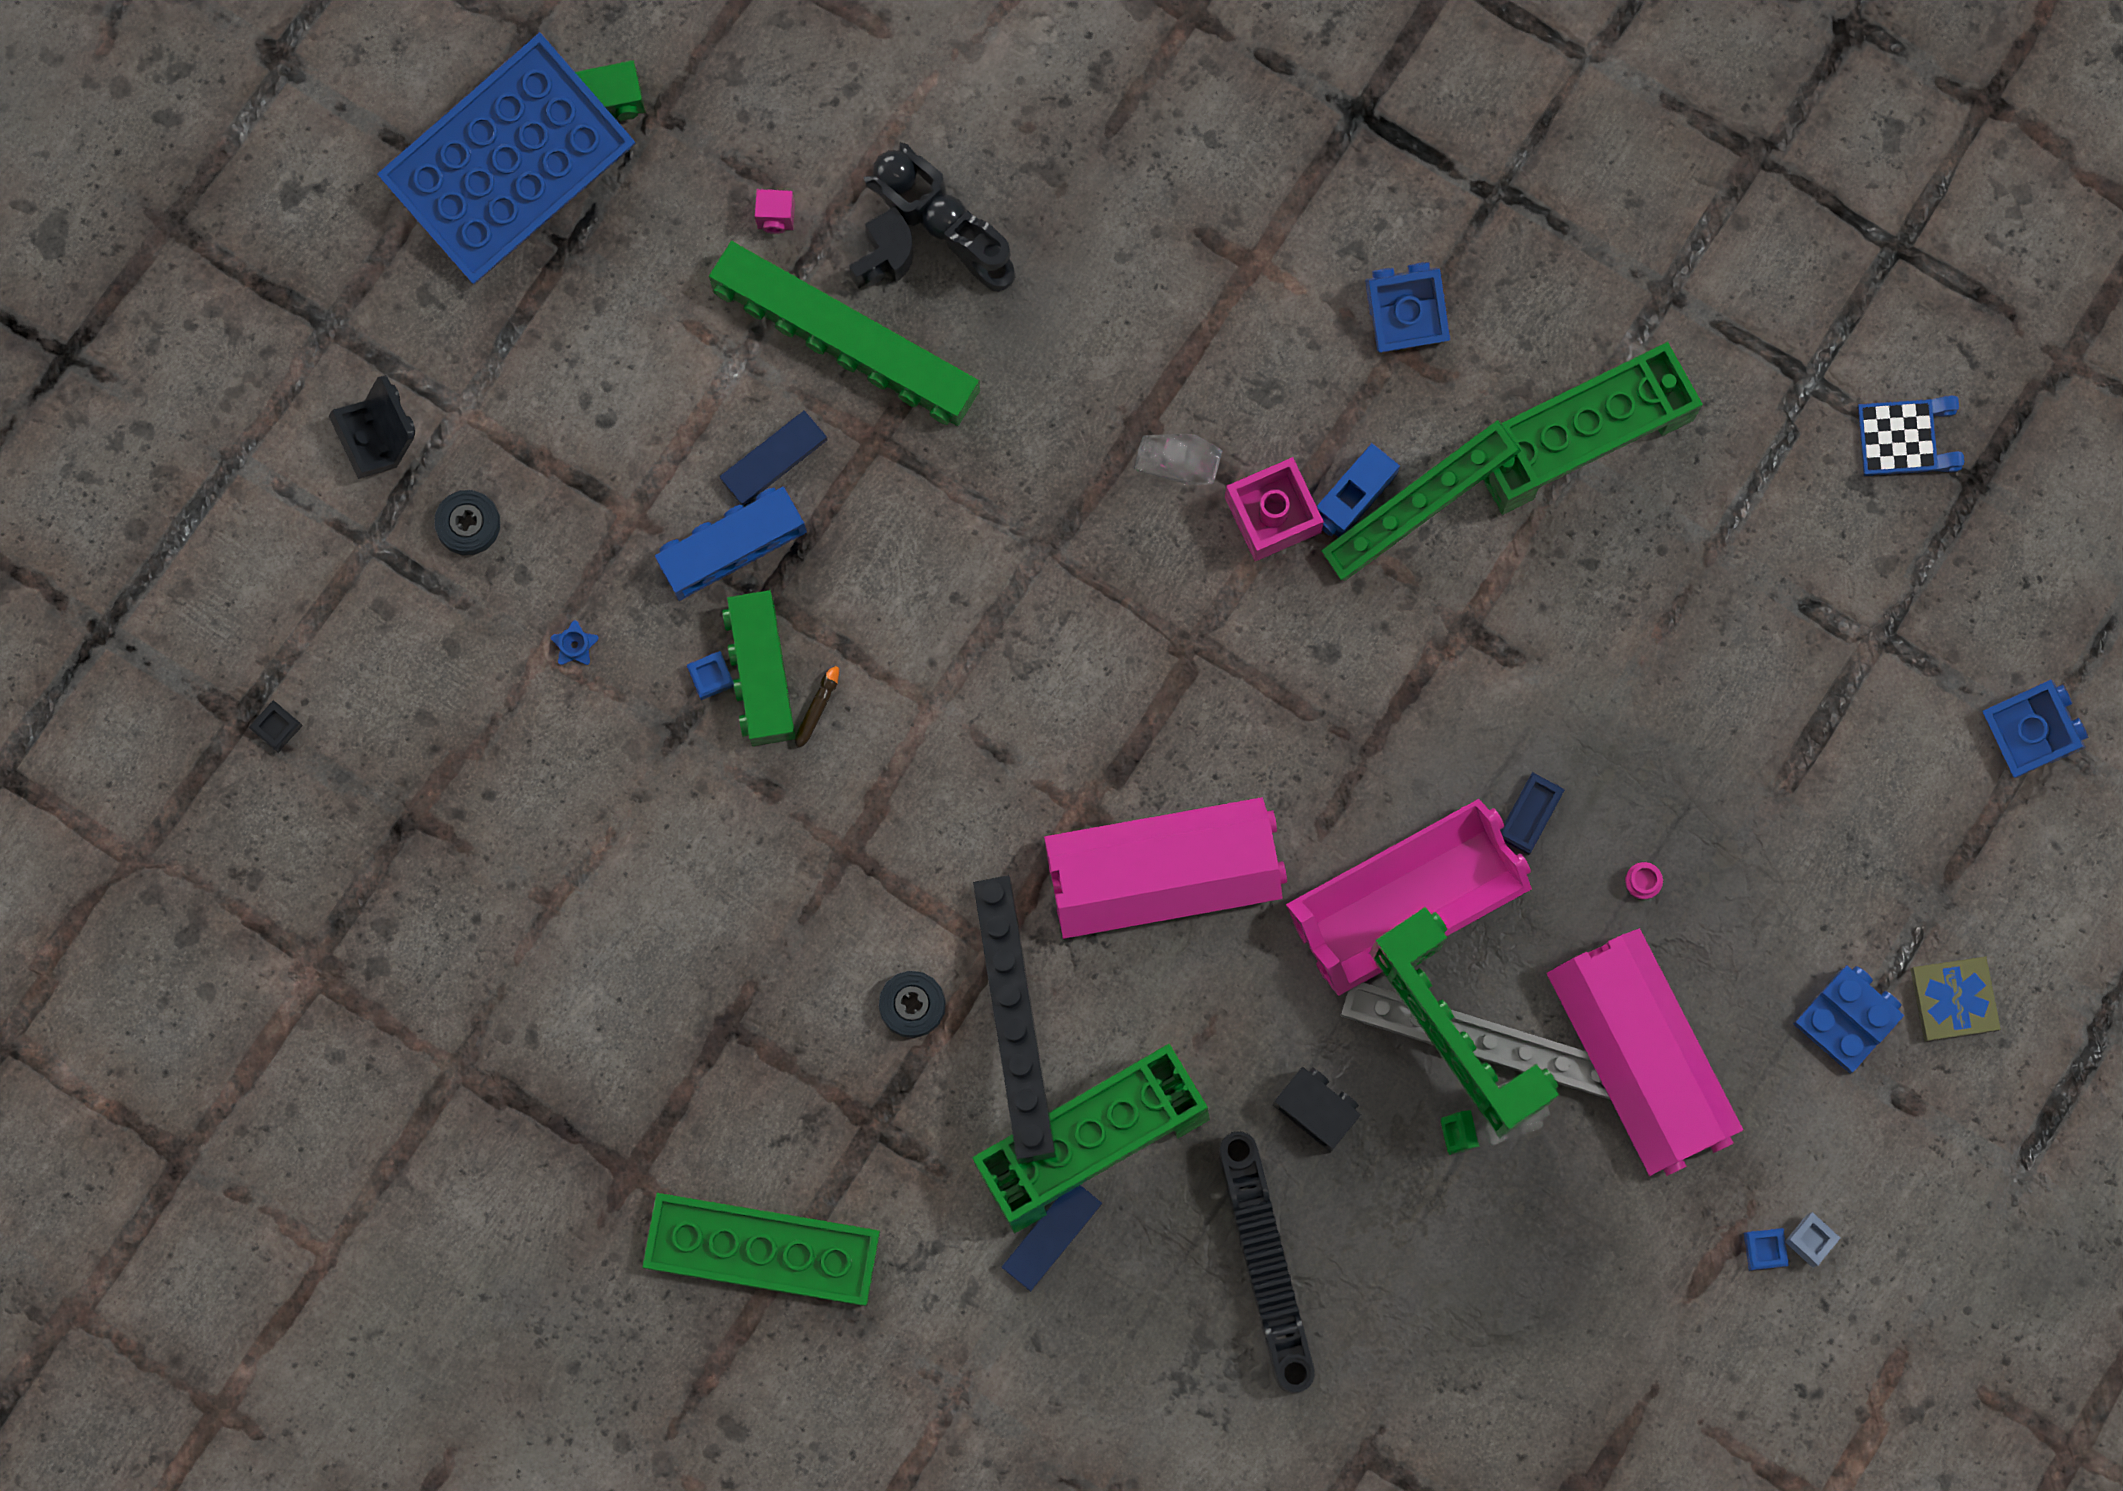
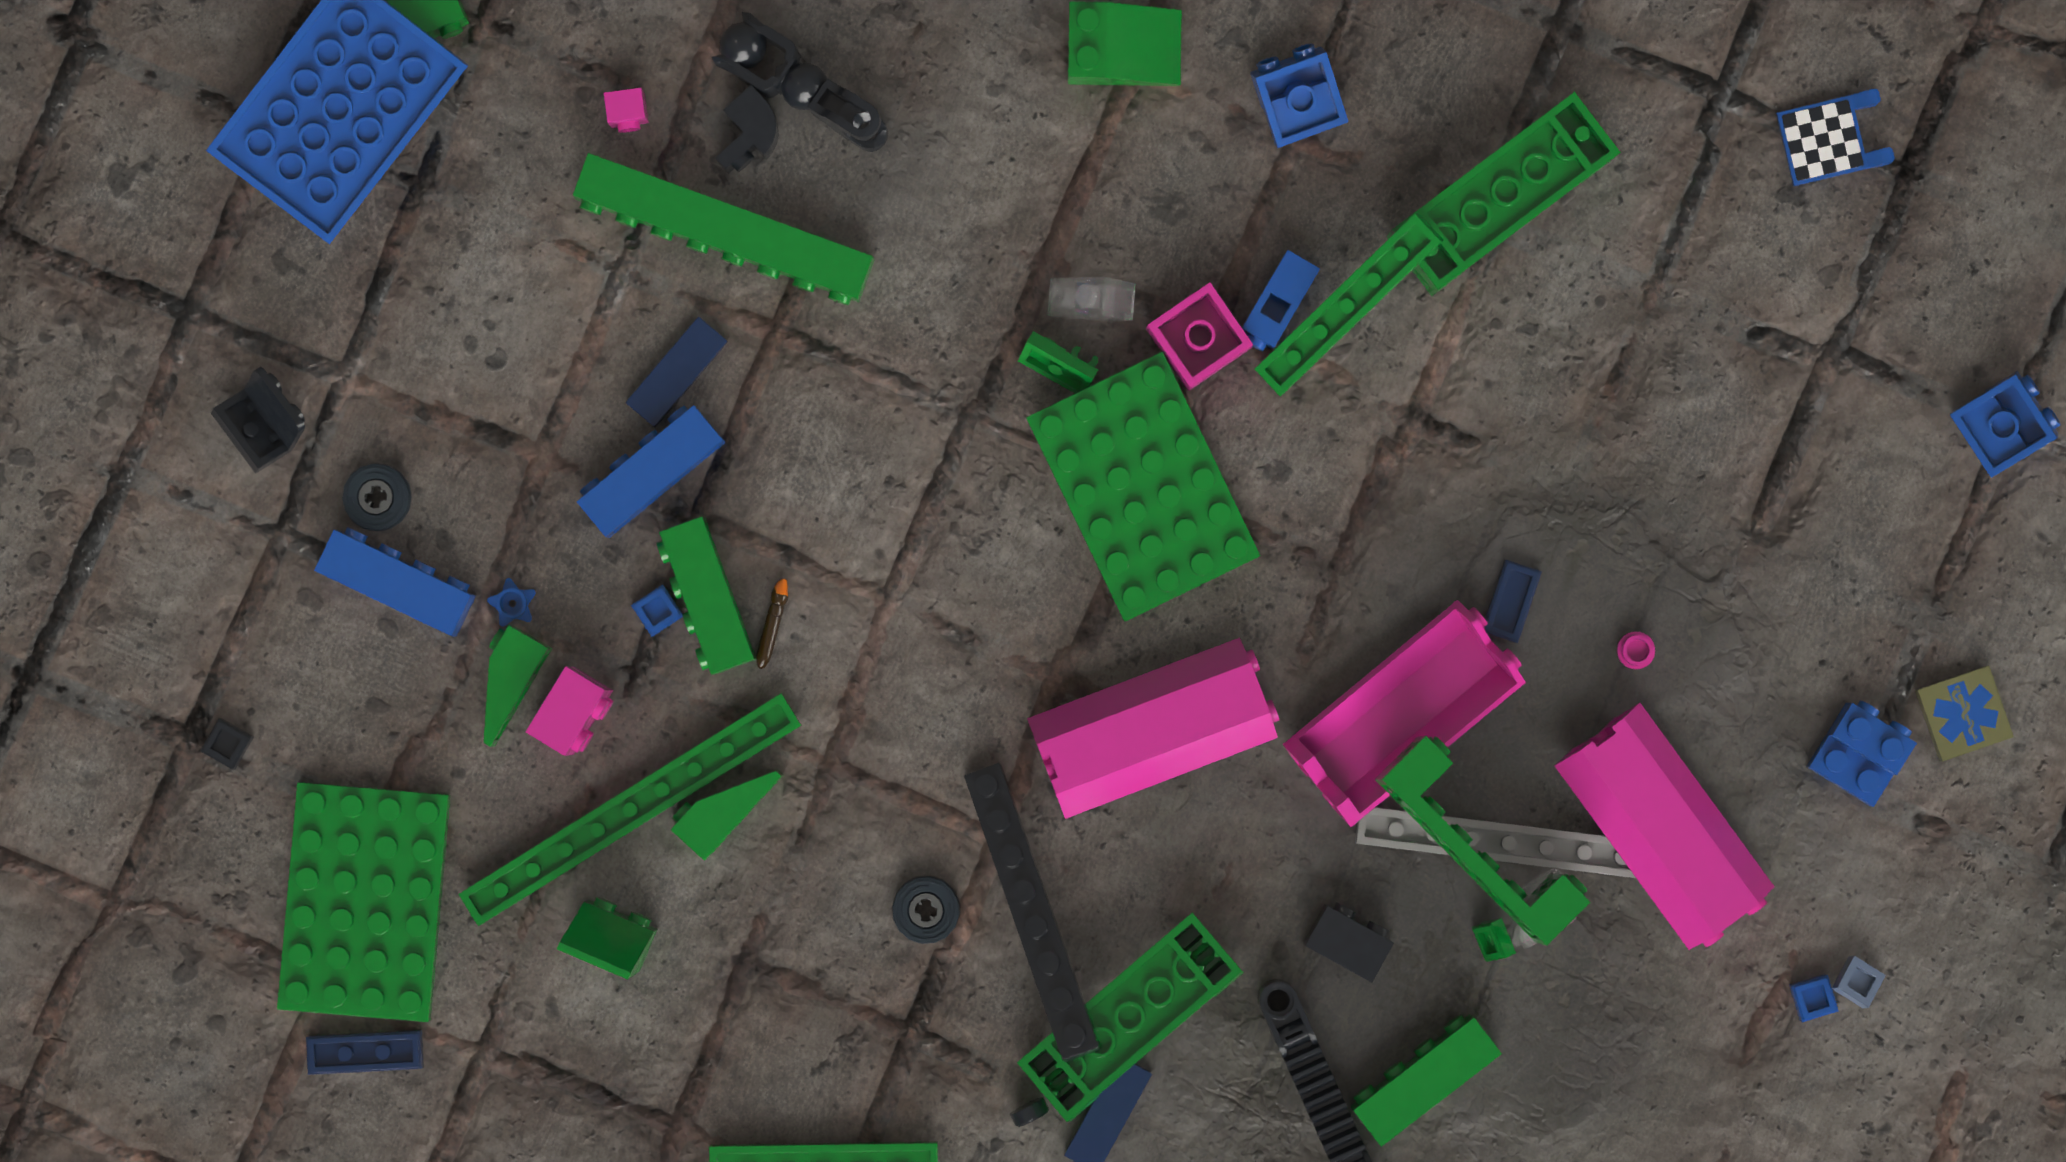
camera: 15 degrees left, 10 degrees up
none -> green plate [277,782,451,1022]
none -> dark blue tile [306,1030,424,1075]
none -> blue brick [314,527,476,637]
none -> green plate [458,693,802,926]
none -> green slope [483,625,553,747]
none -> dark pink brick [526,666,614,756]
none -> green slope [557,897,658,980]
none -> green slope [671,770,783,861]
none -> black tile [1010,1097,1049,1127]
none -> green plate [1018,331,1098,393]
none -> green plate [1026,351,1260,622]
none -> green slope [1068,1,1182,86]
none -> green brick [1350,1014,1502,1147]

